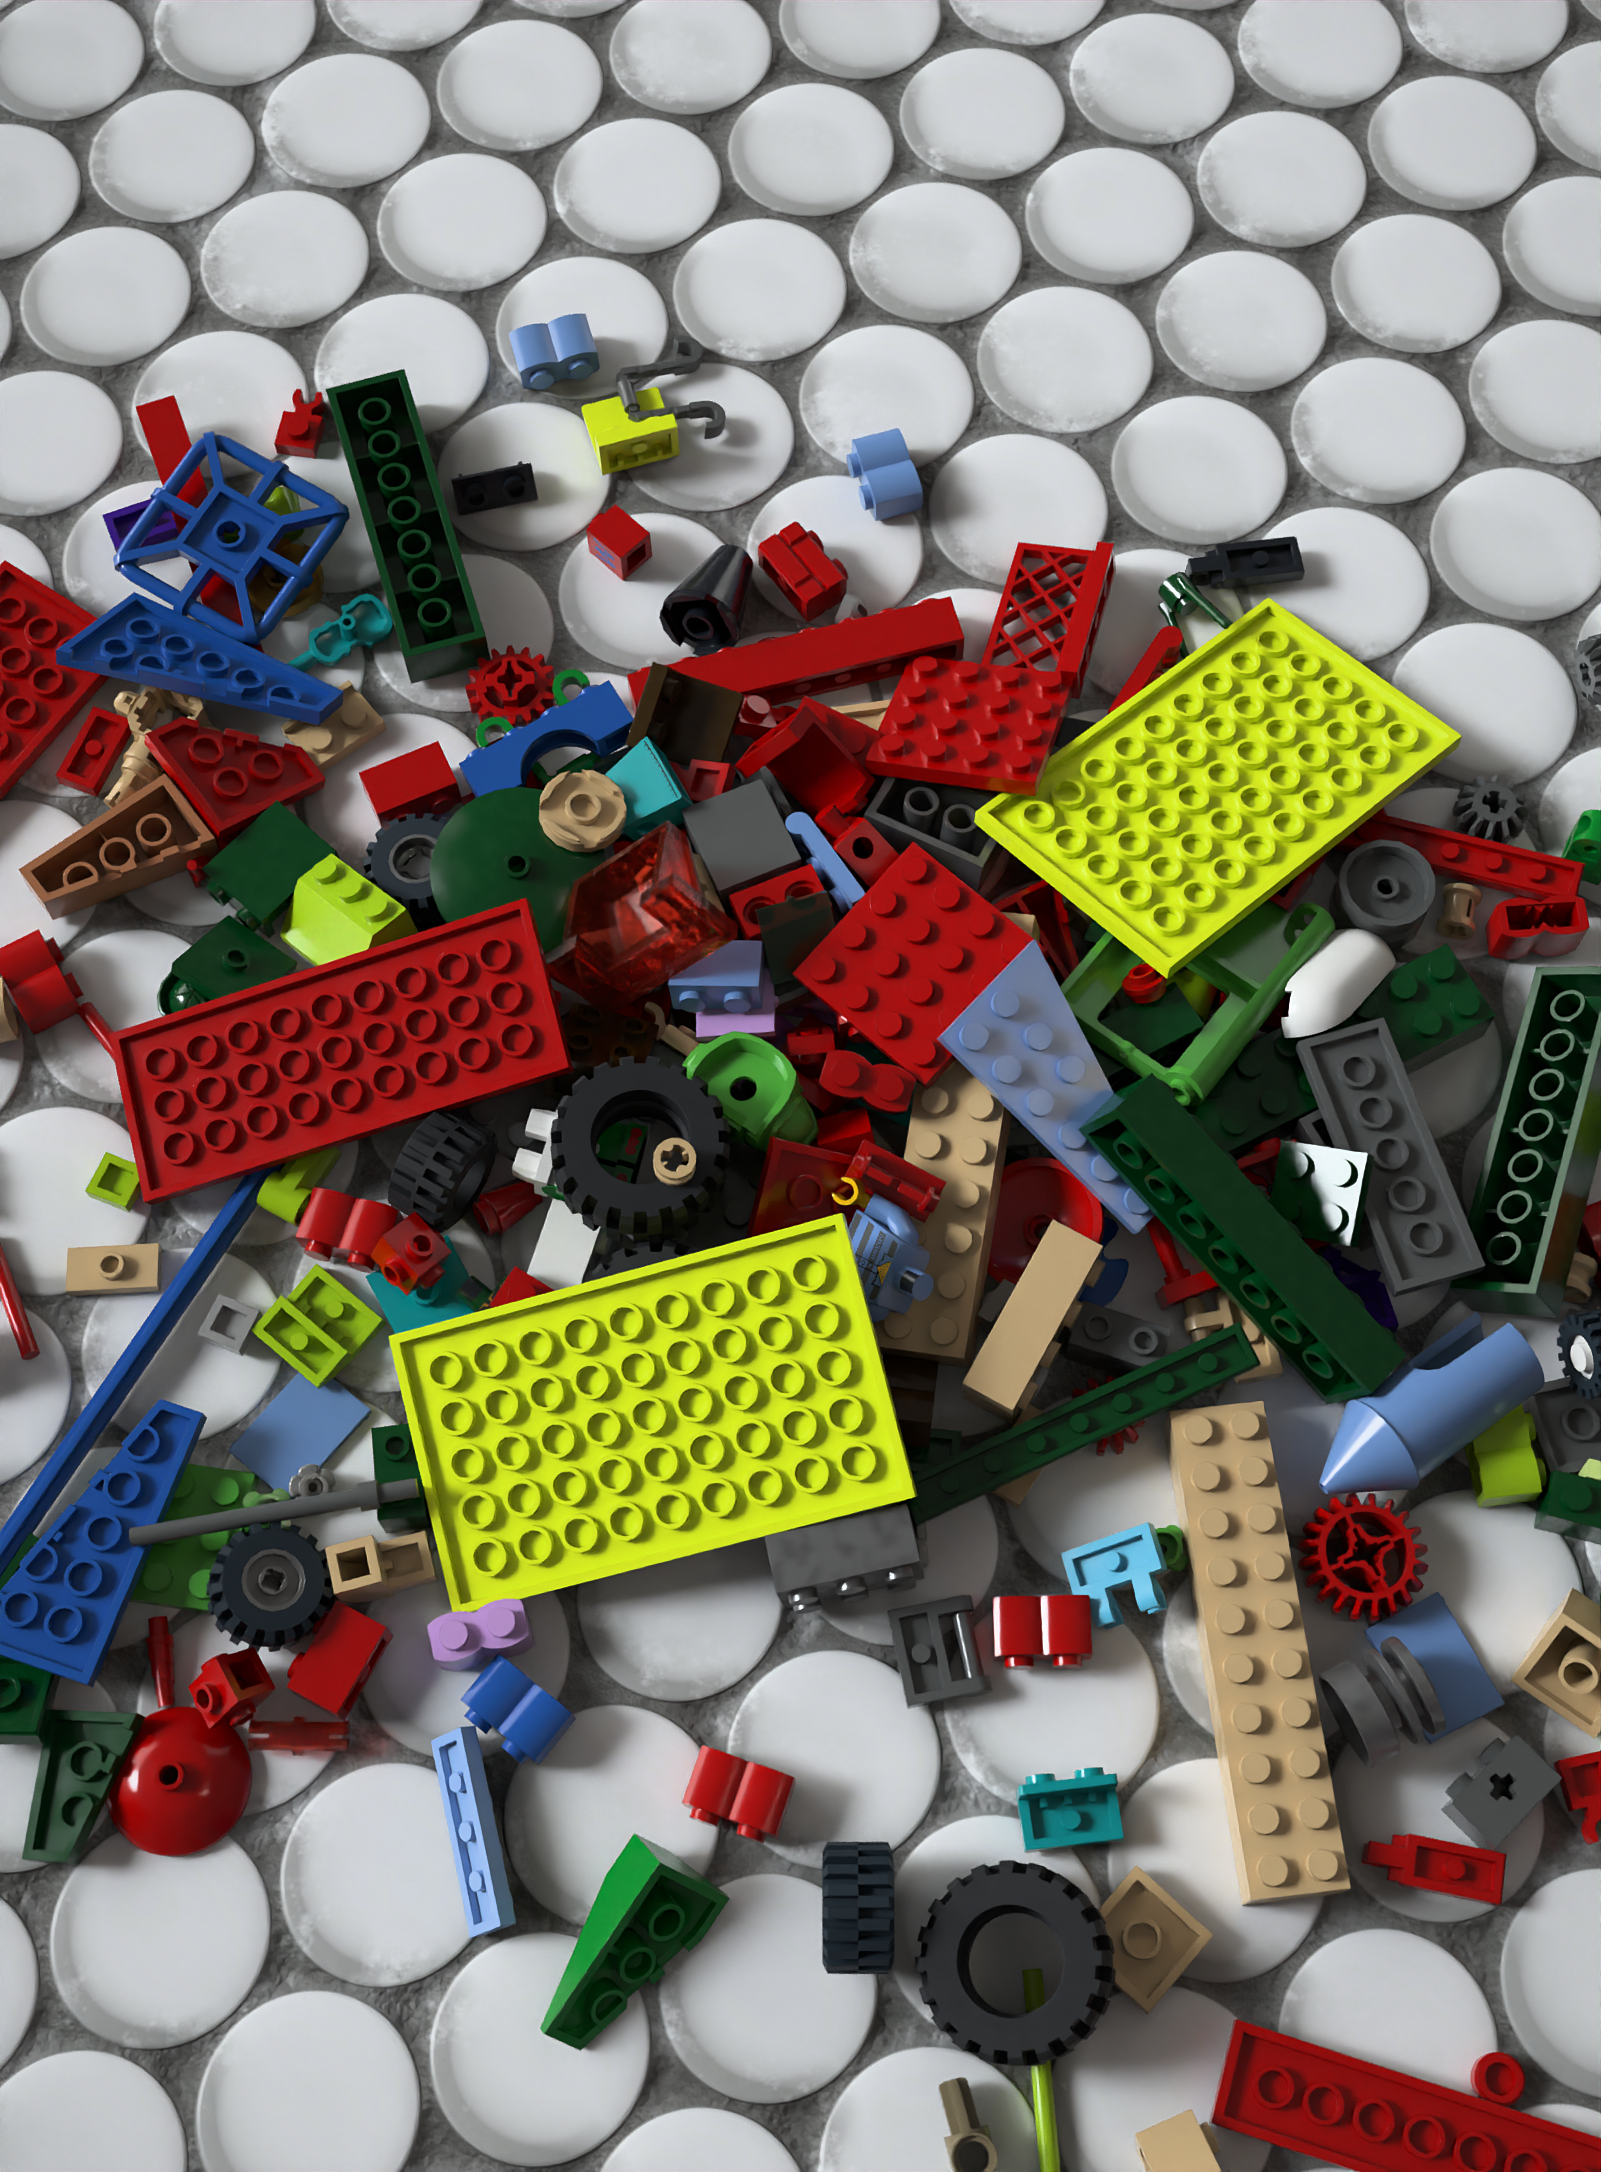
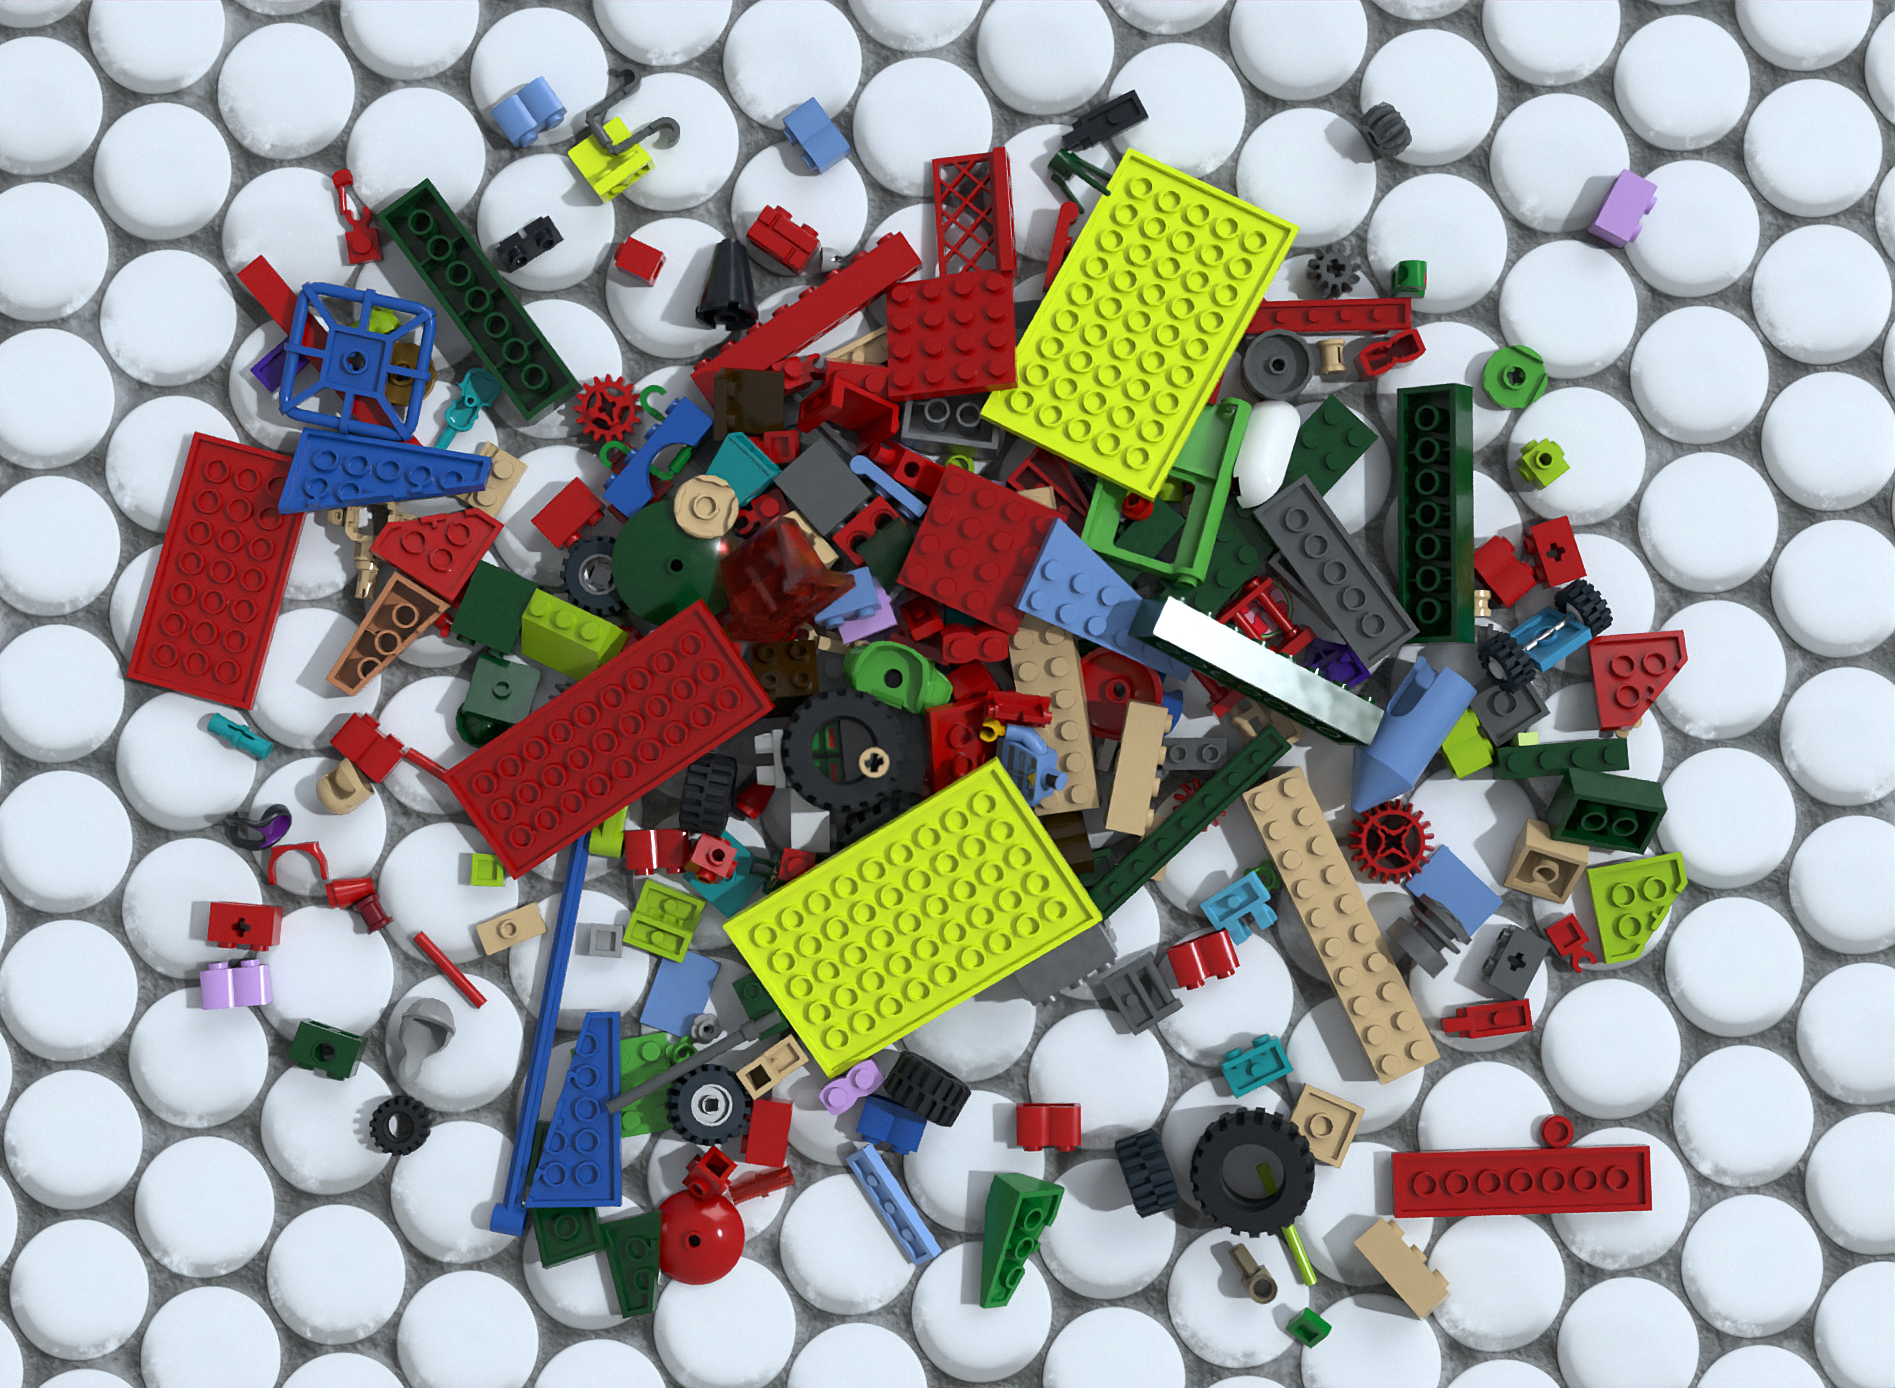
camera: 20 degrees left, 20 degrees up
red plate [55,706,132,797] -> none
red animal [145,1616,175,1709] -> none
dark green plate [1270,1140,1374,1248] -> none
none -> red hand [332,169,354,215]
none -> black tyre [883,1051,971,1127]

